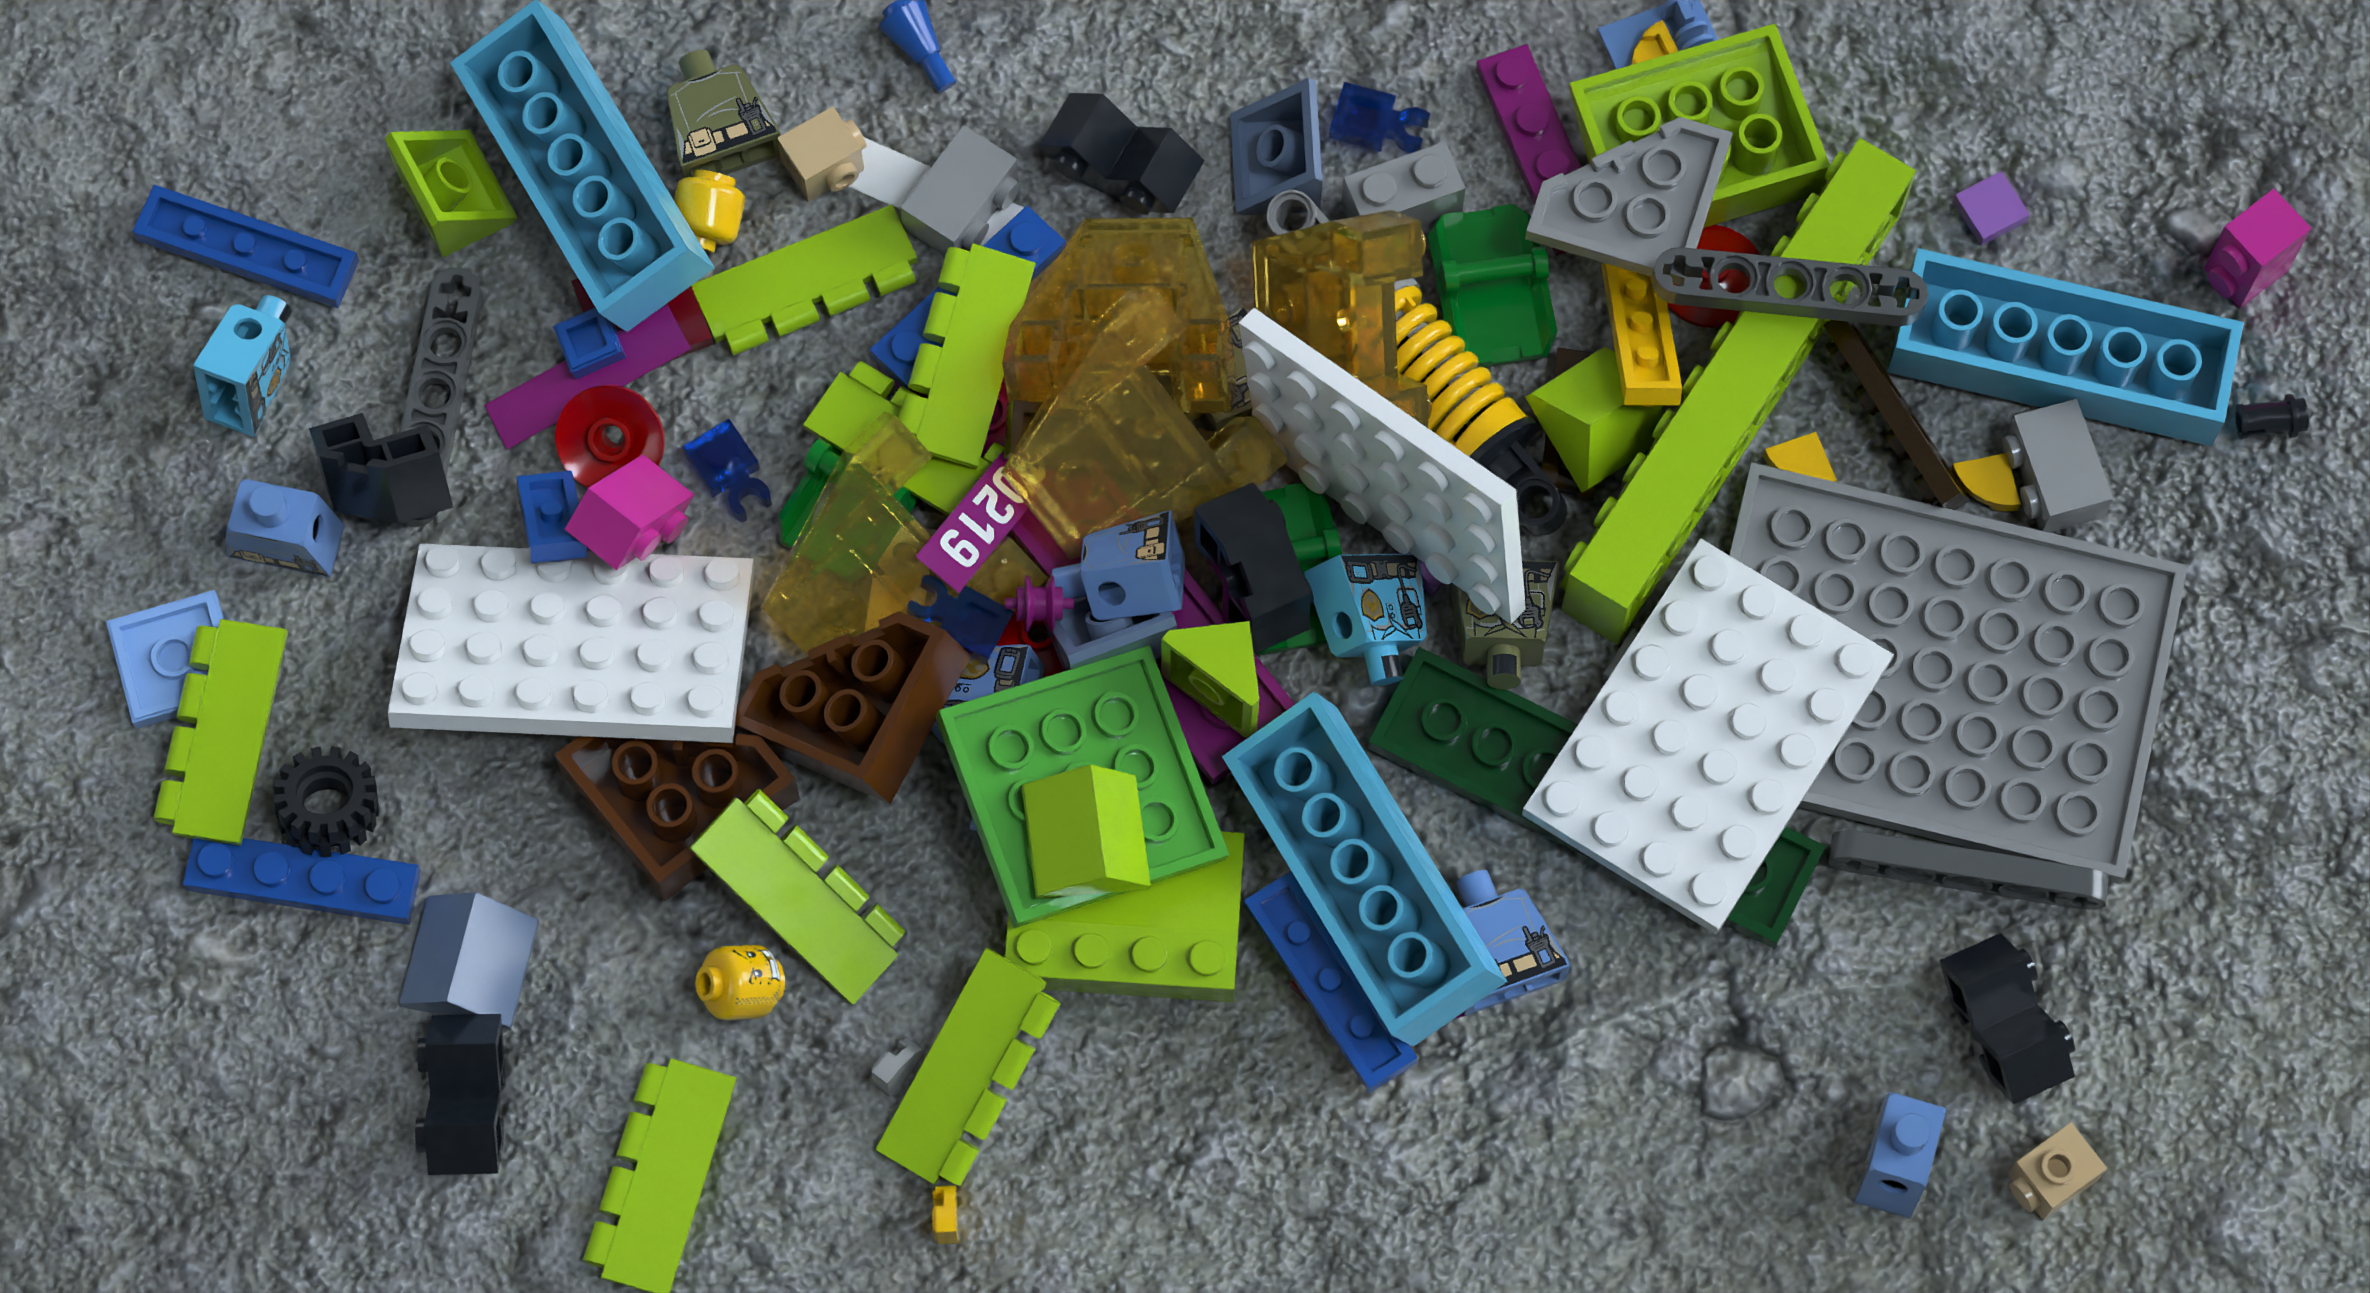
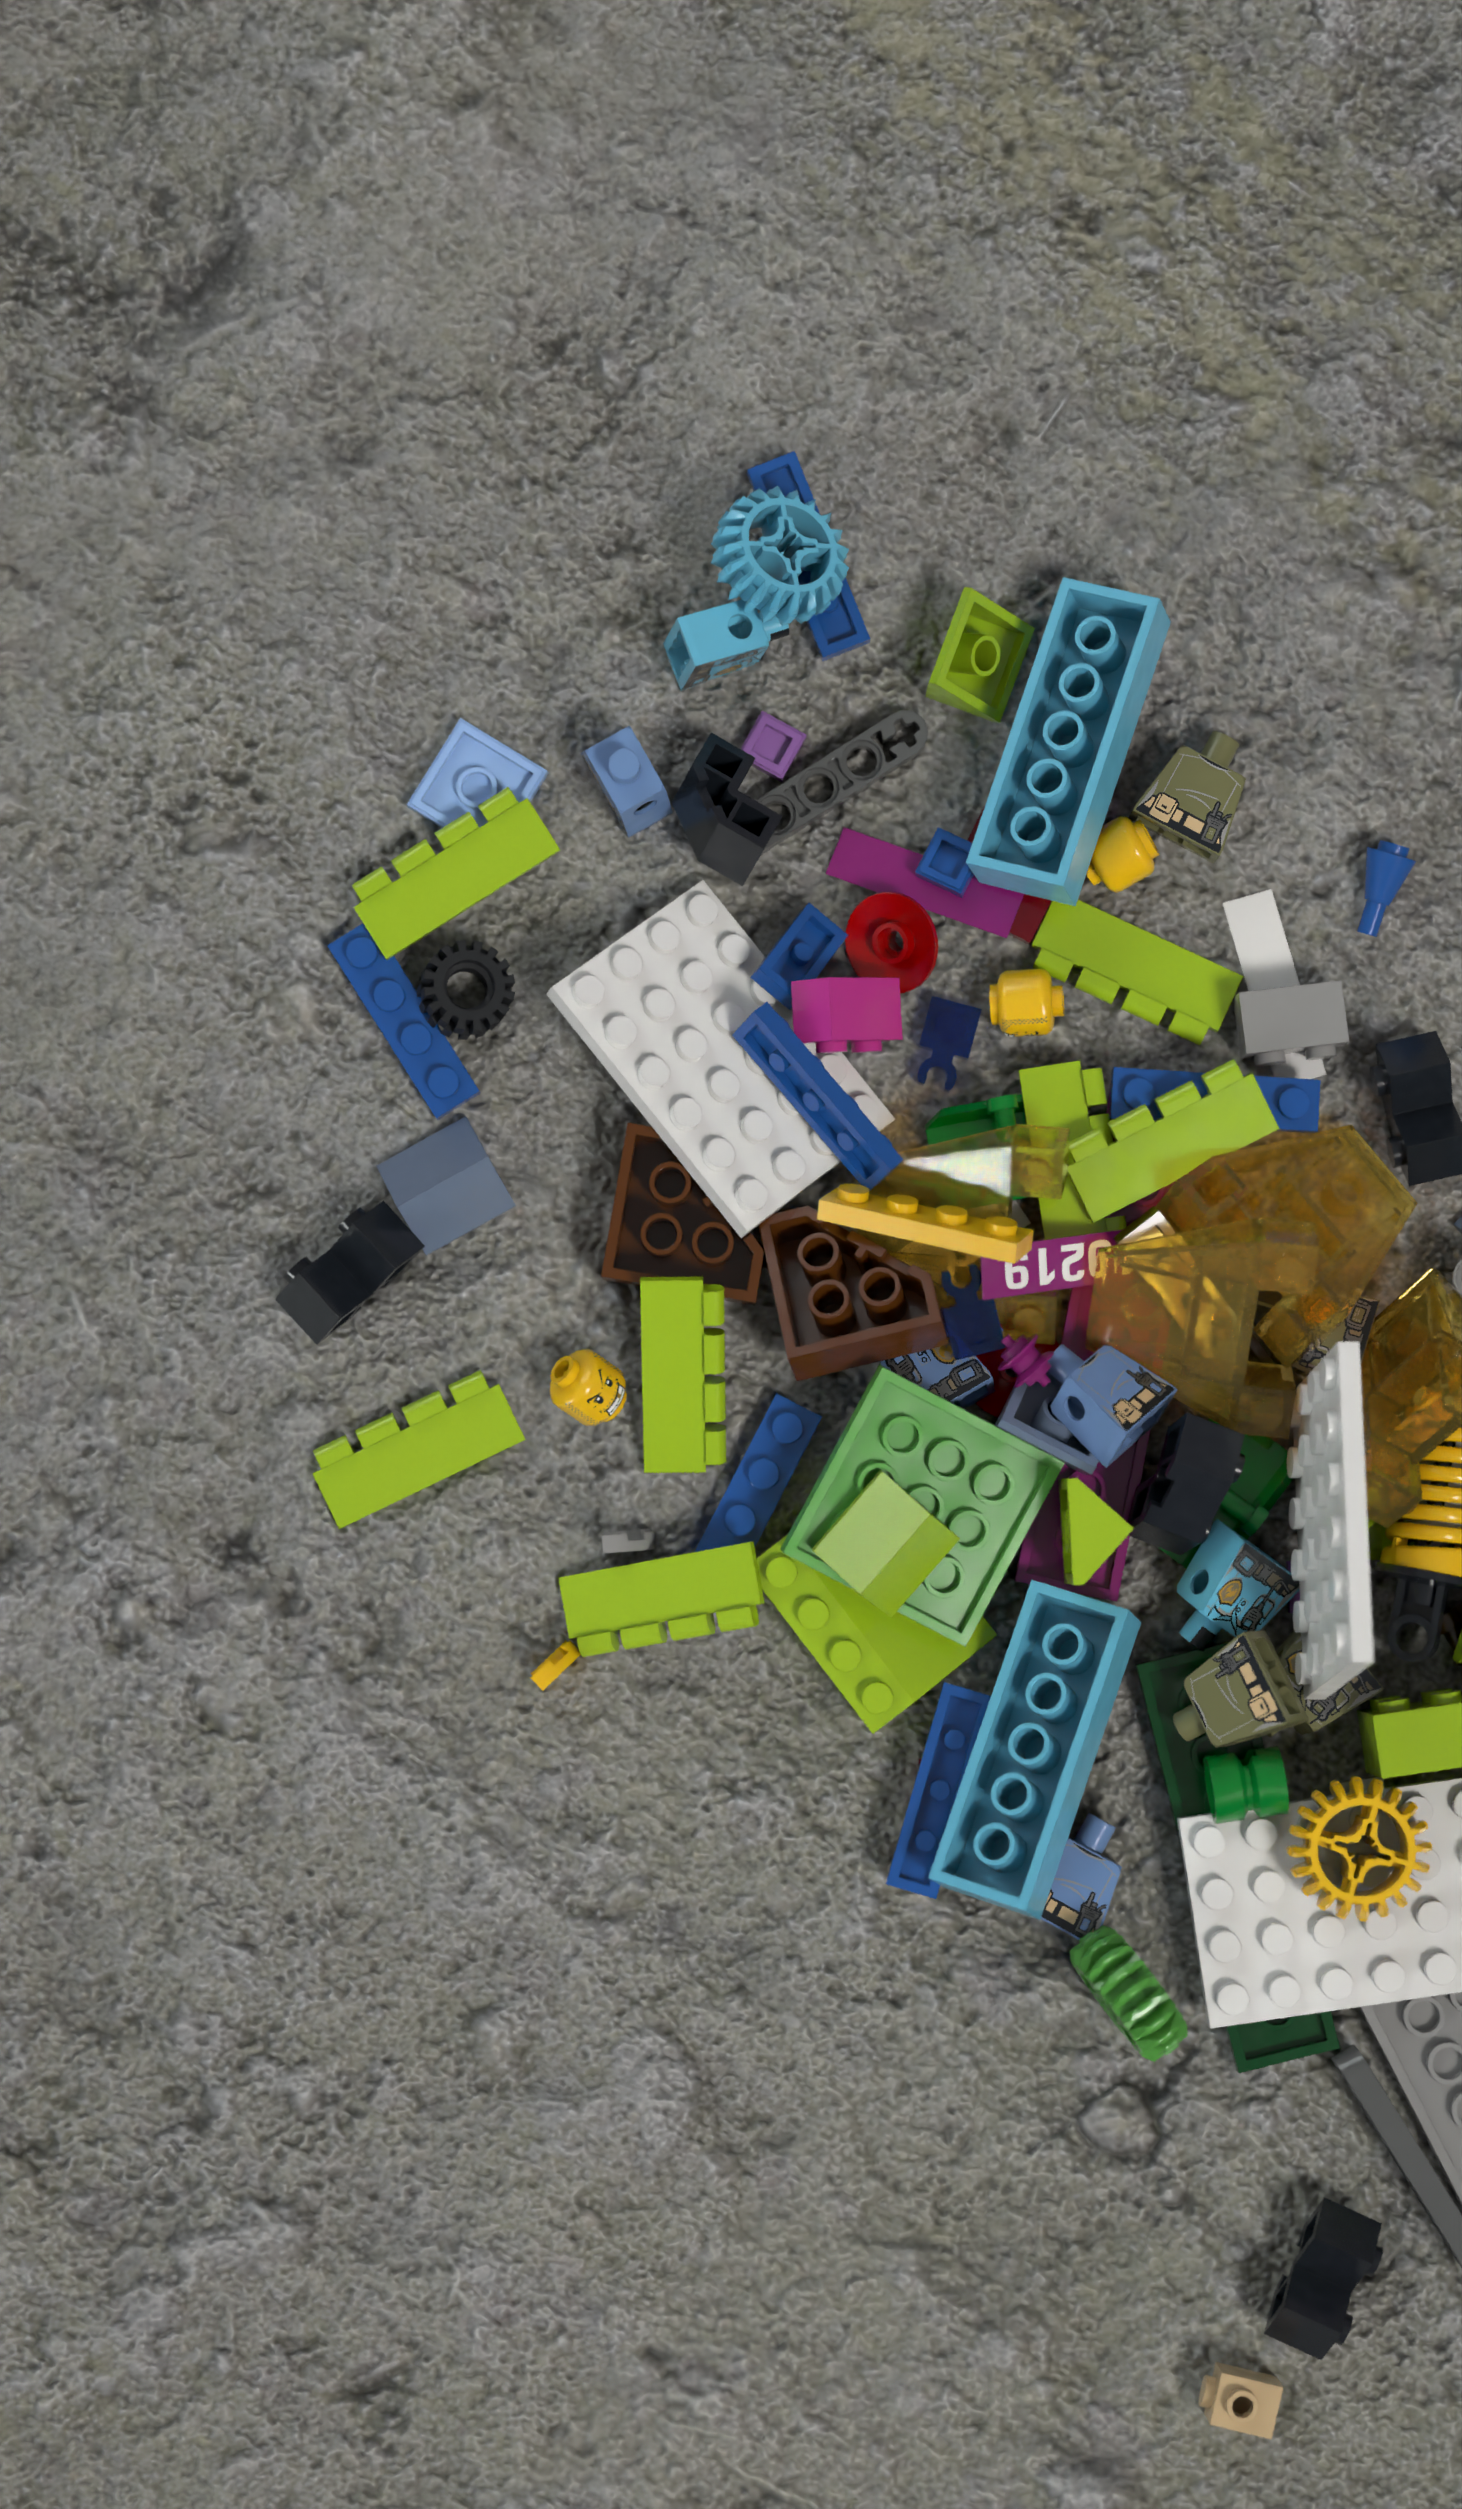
camera: 50 degrees right, 15 degrees up
tan brick [777,106,867,202] -> none
medium blue torso [1854,1092,1946,1219] -> none
none -> blue plate [695,1393,822,1552]
none -> medium azure gear [711,486,849,627]
none -> blue plate [732,1002,904,1191]
none -> medium lavender tile [741,711,807,782]
none -> yellow plate [817,1184,1034,1264]
none -> yellow head [989,969,1065,1037]
none -> bright green gear [1070,1925,1188,2062]
none -> olive torso [1173,1630,1309,1747]
none -> green wheel [1203,1746,1289,1824]
none -> yellow gear [1287,1776,1432,1921]

